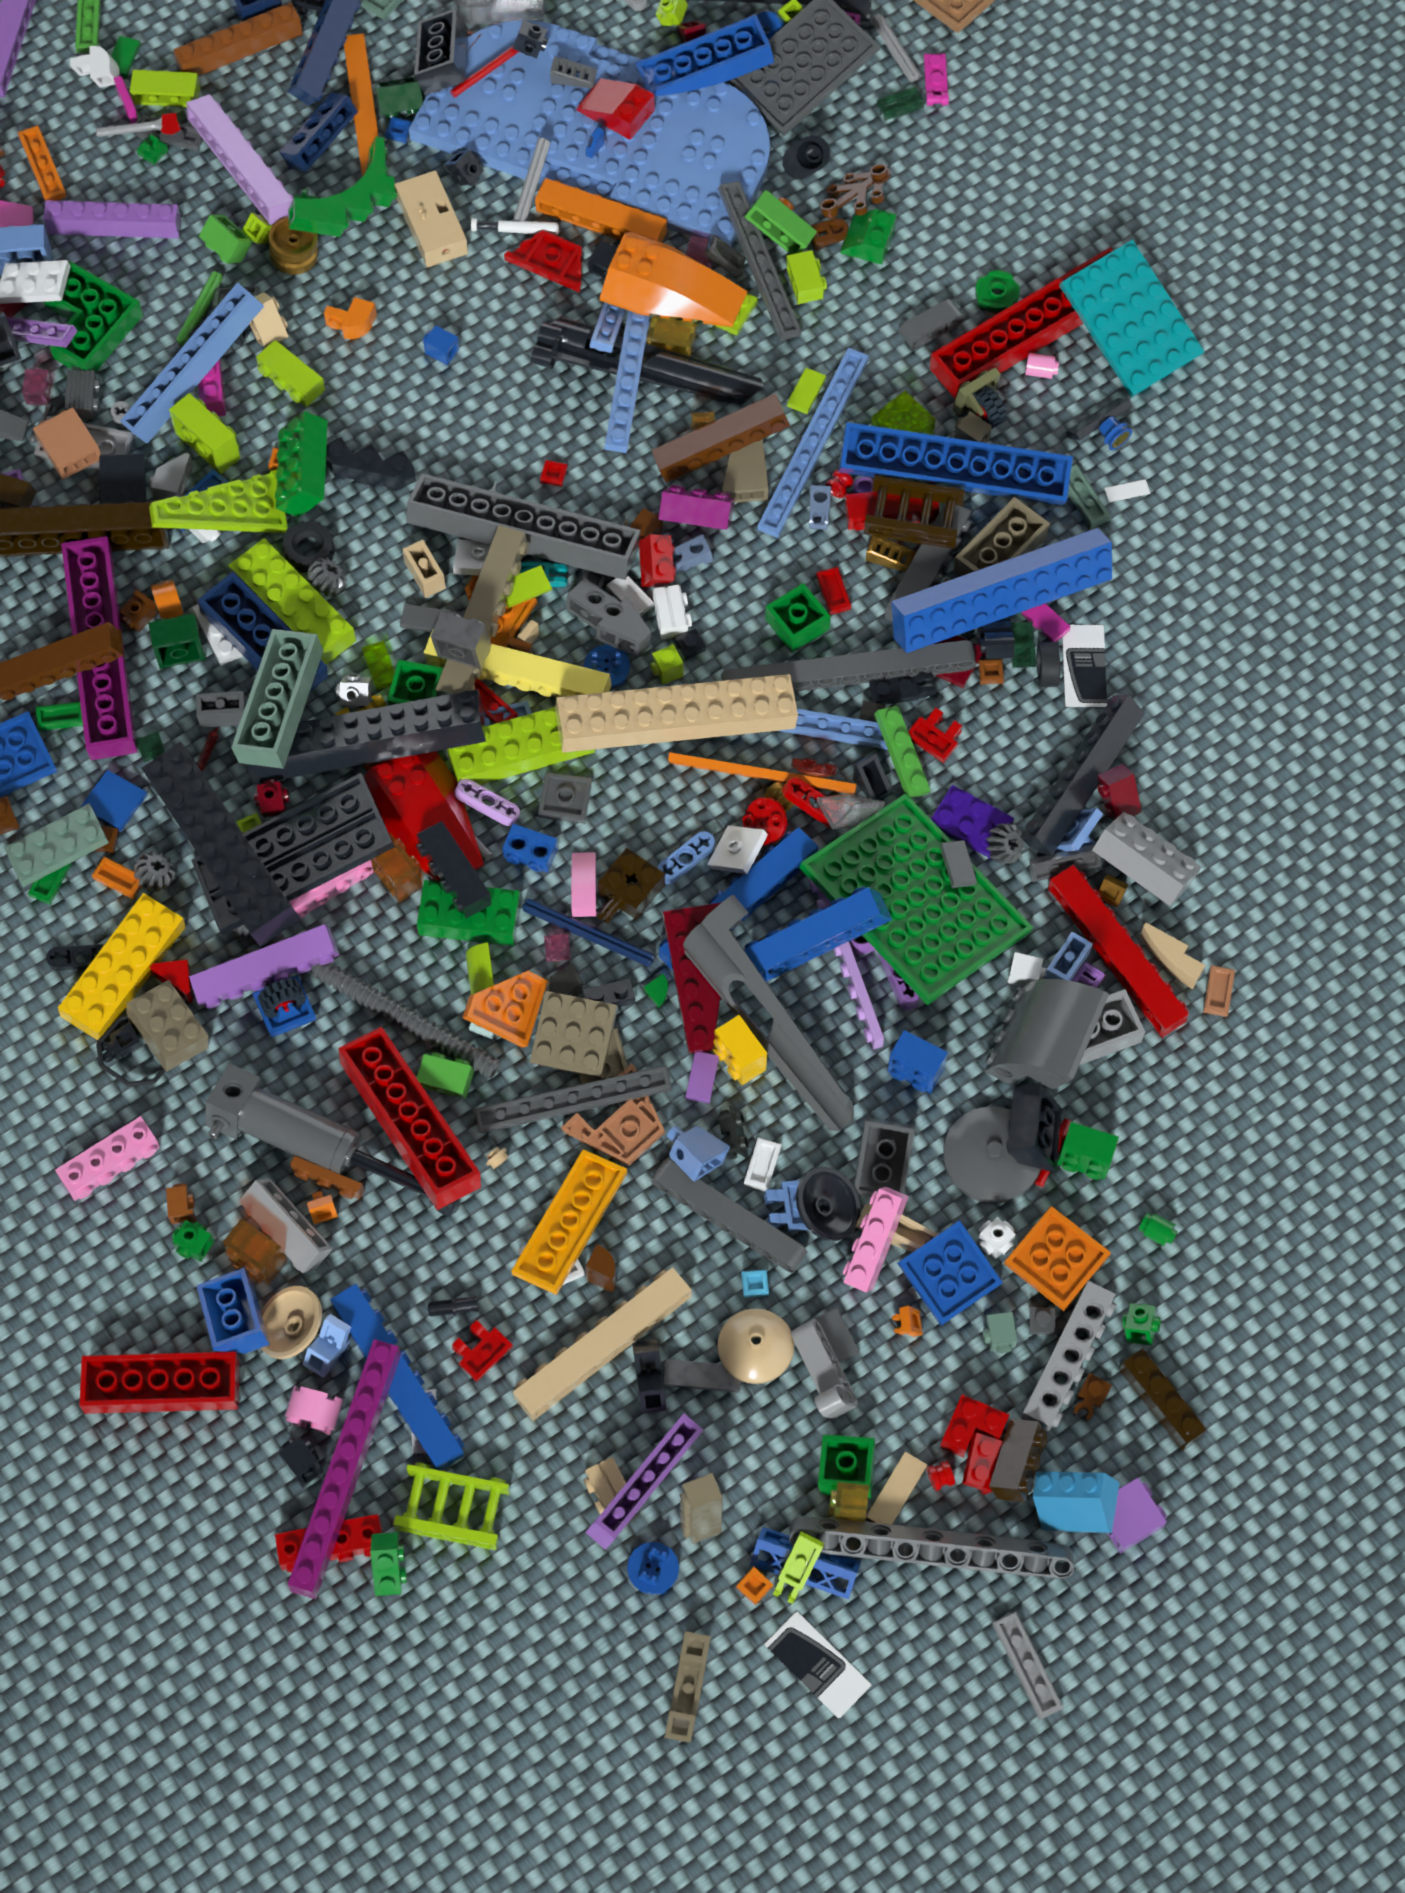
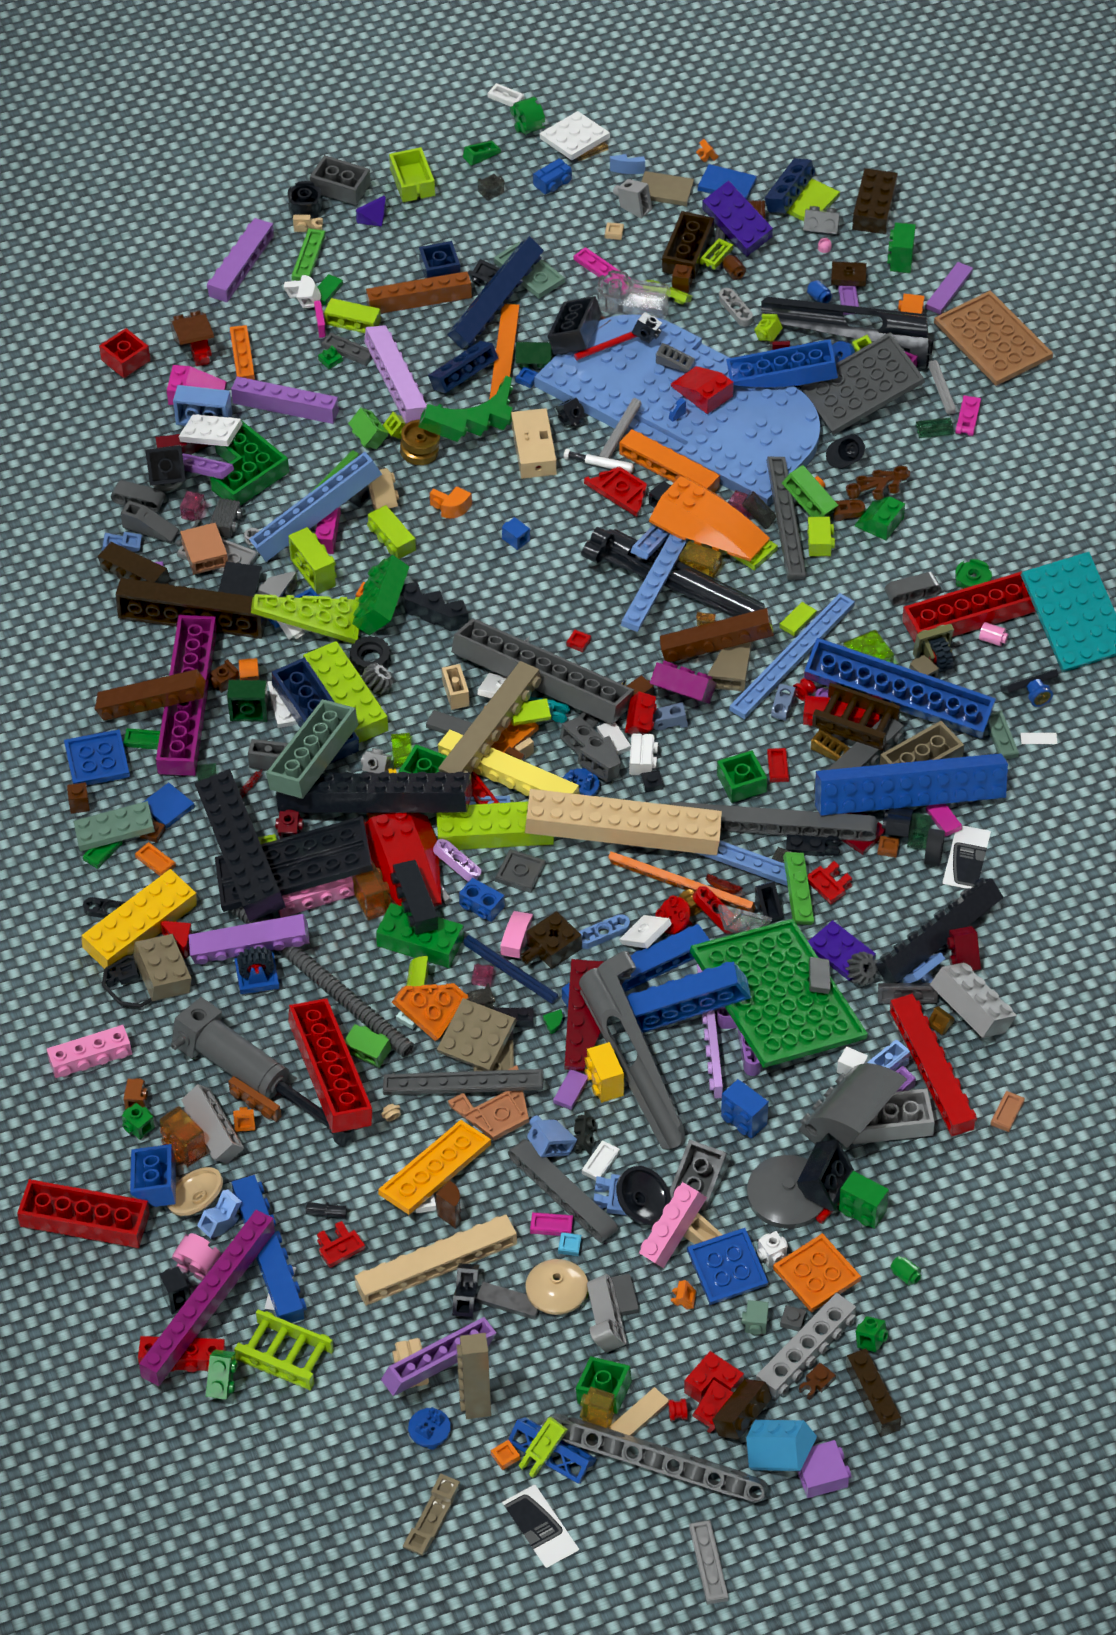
camera: 15 degrees right, 15 degrees down
piece [96,113,184,144] -> none
dark grey gear [134,850,175,892] -> none
flat silver brick [431,612,491,670] -> none
lime brick [650,644,684,685] -> none
tan slope [1140,923,1205,989] -> none
none -> dark pink tile [530,1212,573,1236]

